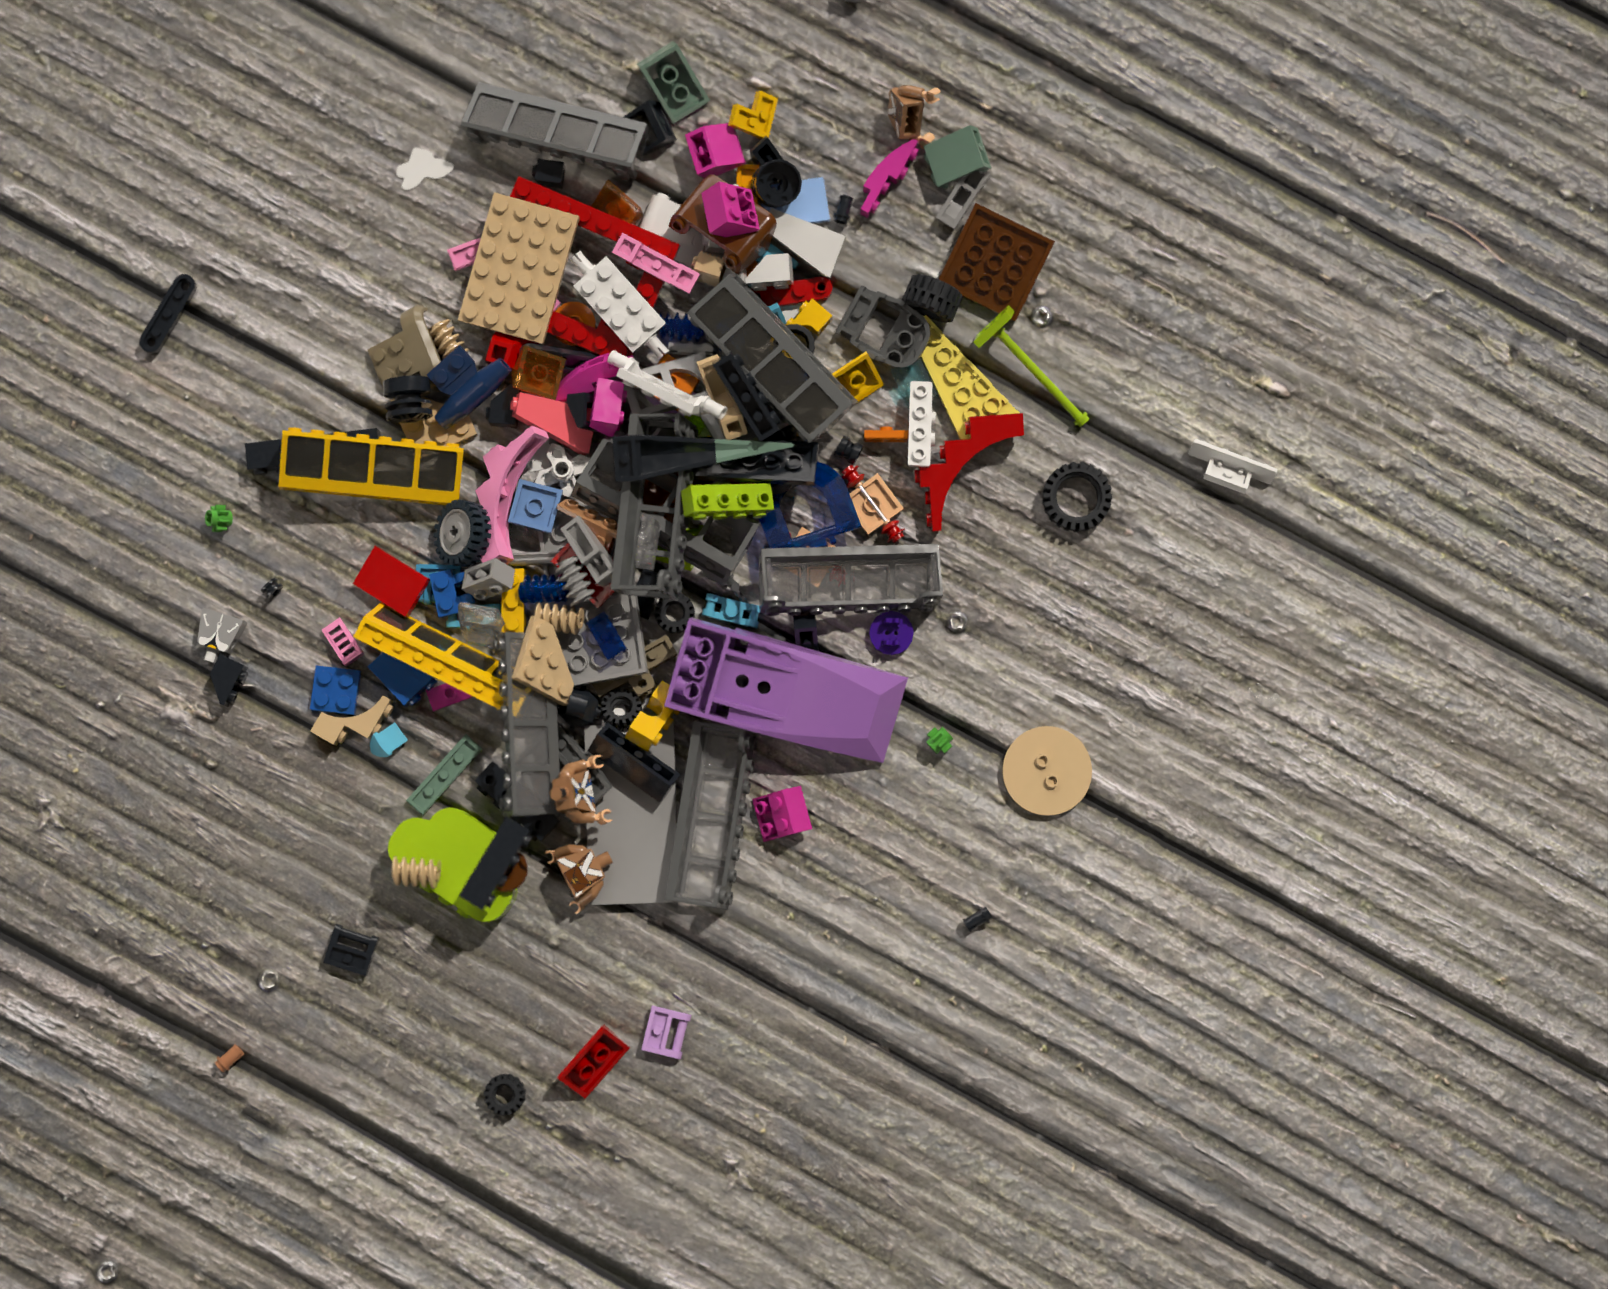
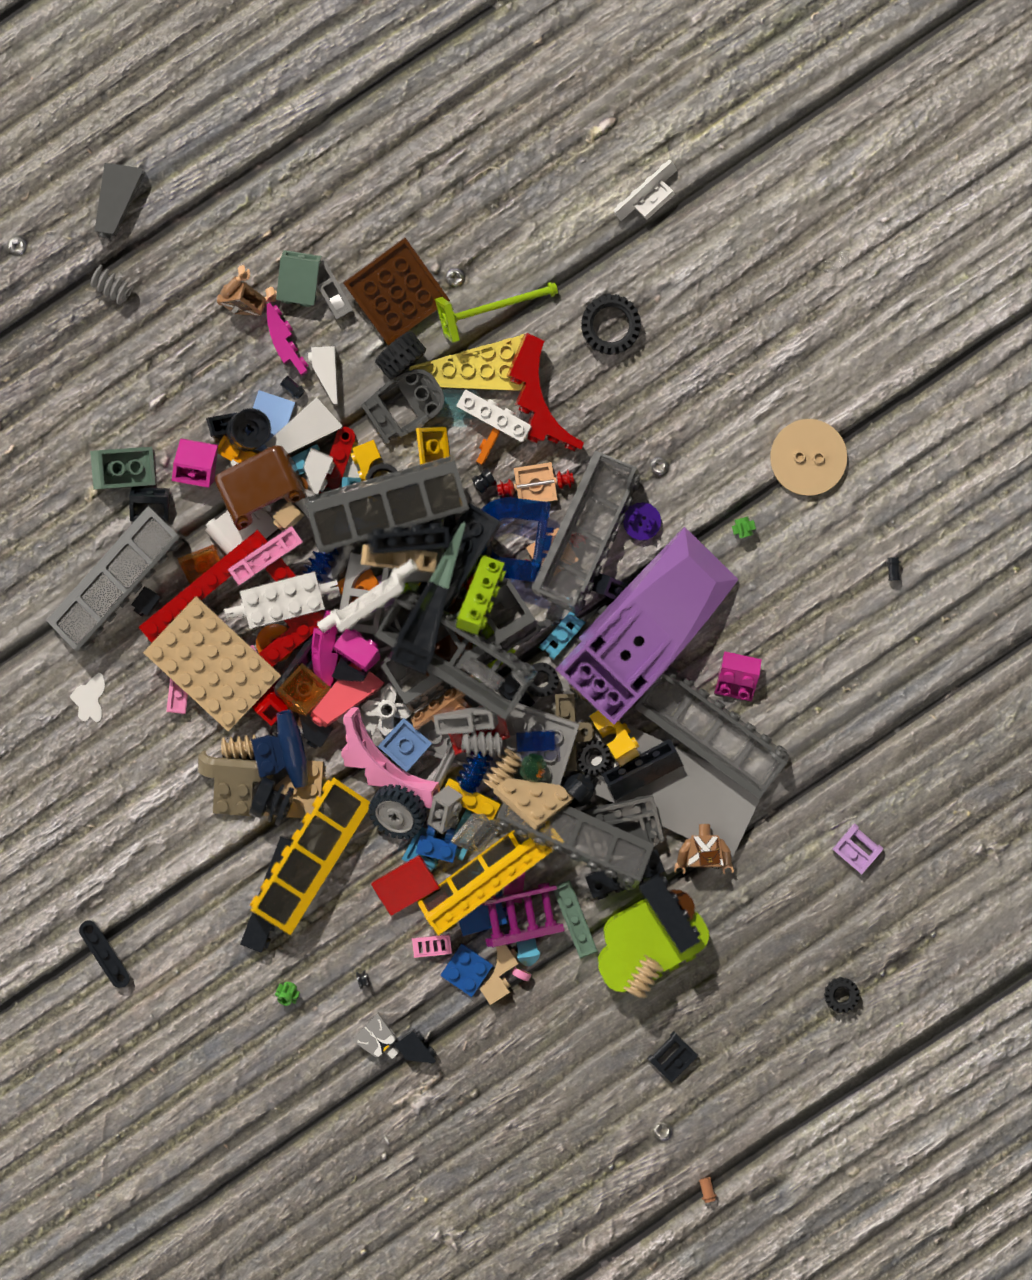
camera: 70 degrees left, 5 degrees up
medium nougat torso [550,755,612,825] -> none
red slope [557,1024,630,1099] -> none
dark pink slope [701,181,760,237] -> none
yellow plate [728,91,778,140] -> none
none -> white slope [308,346,338,406]
none -> magenta fence [481,882,564,947]
none -> bright pink tile [511,966,532,981]
none -> clear green head [519,753,547,782]

